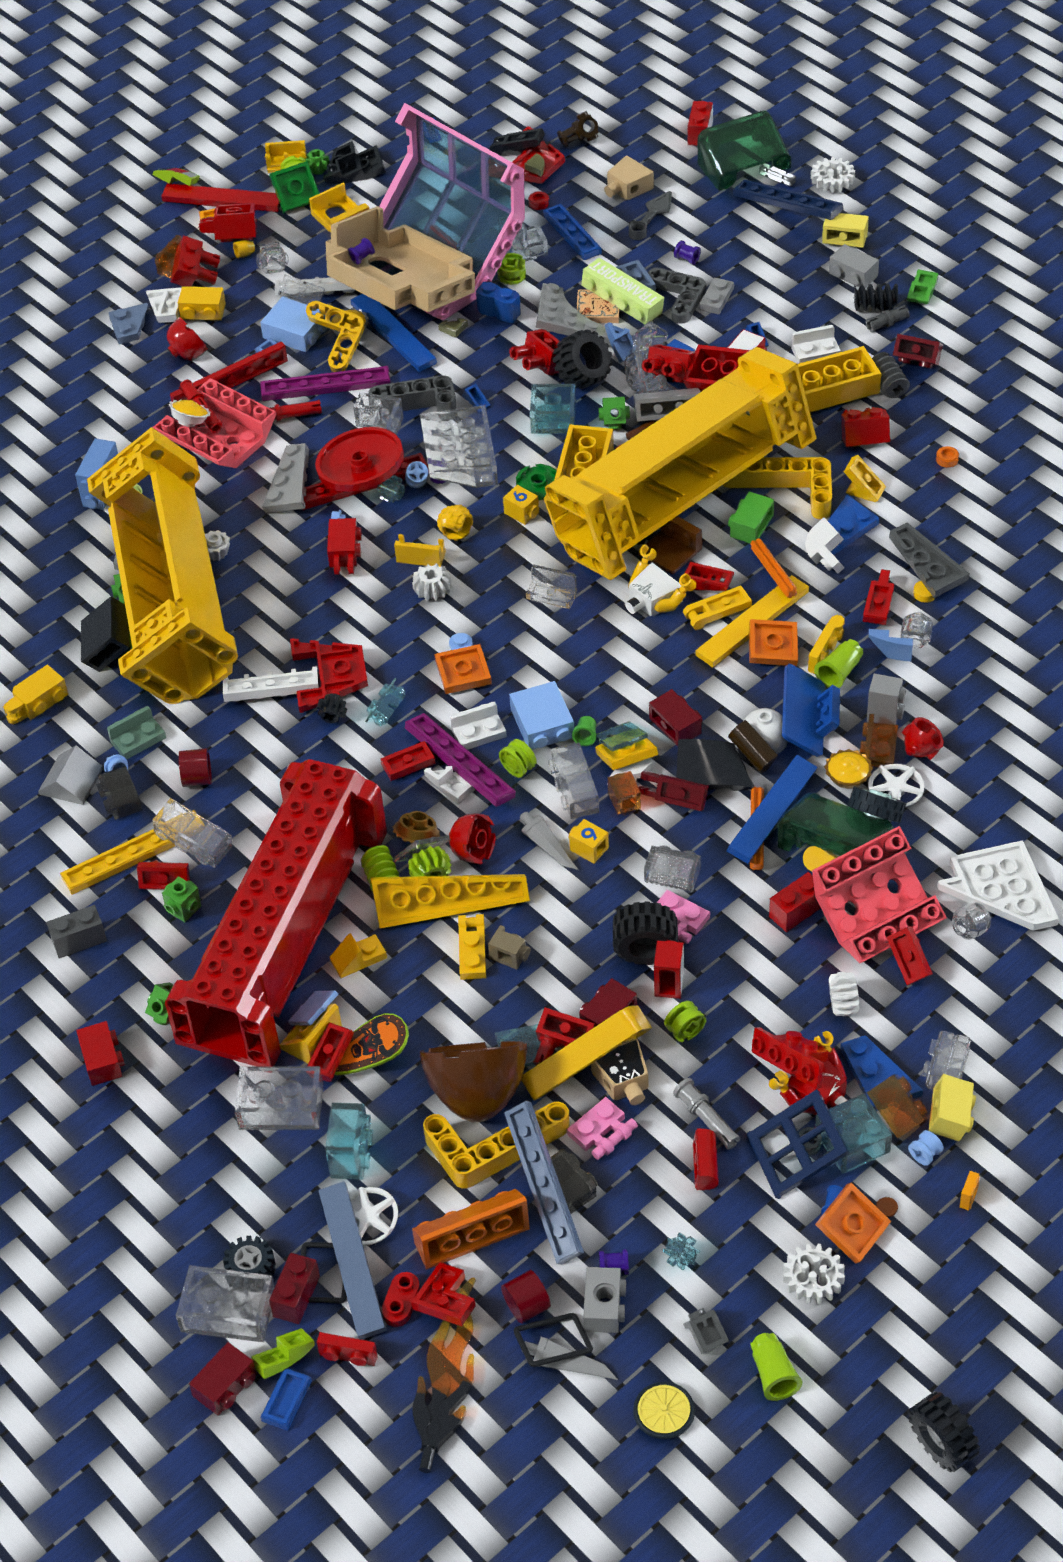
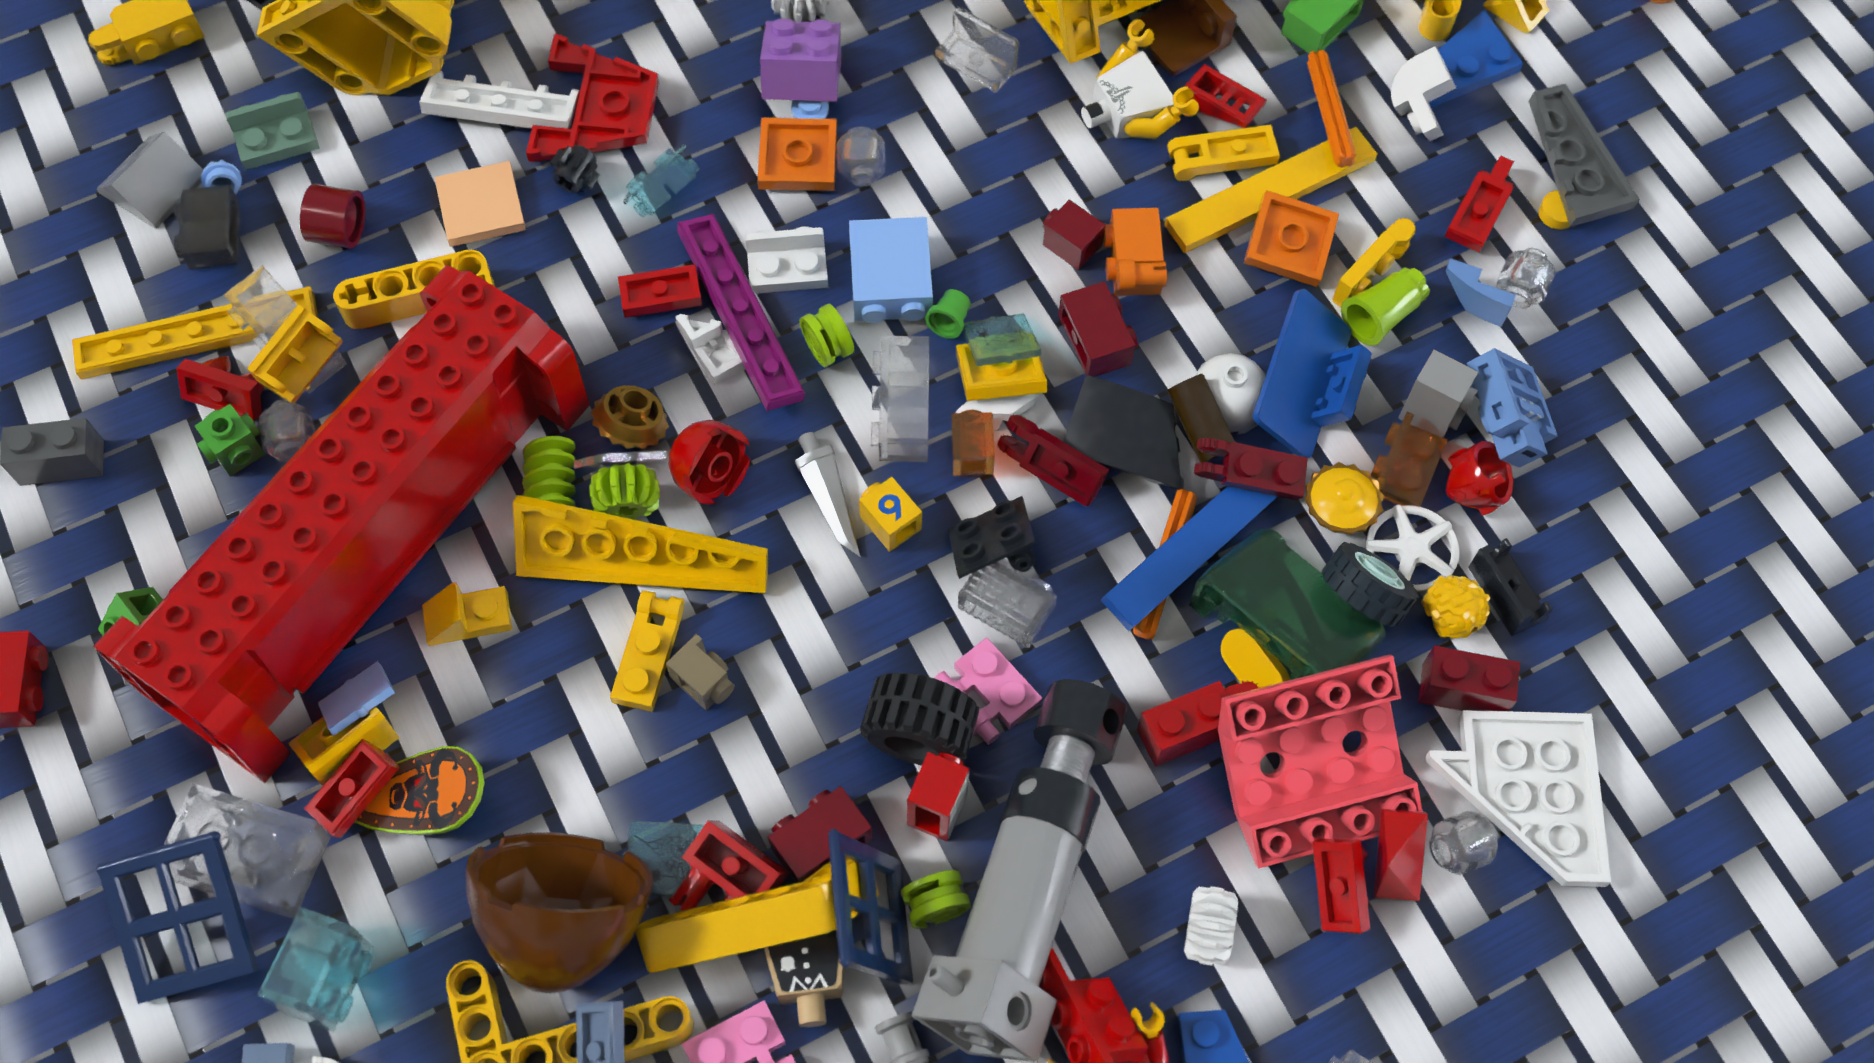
camera: 10 degrees right, 15 degrees up
none -> dark blue window [96,831,259,1004]
none -> yellow hinge [247,304,343,405]
none -> clear head [258,399,316,463]
none -> yellow beam [333,250,495,329]
none -> light nougat tile [434,161,526,247]
none -> medium lavender brick [760,19,841,101]
none -> dark blue window [828,828,913,985]
none -> clear head [837,127,886,186]
none -> light grey piece [912,679,1127,1062]
none -> black hinge [948,496,1036,579]
none -> dark red brick [1043,199,1106,271]
none -> orange hinge [1103,208,1167,296]
none -> dark red hinge [1194,438,1308,500]
none -> red slope [1373,809,1428,901]
none -> dark red brick [1418,645,1520,711]
none -> yellow piece [1421,575,1490,638]
none -> medium blue piece [1467,348,1558,468]
none -> black hinge [1468,538,1553,637]

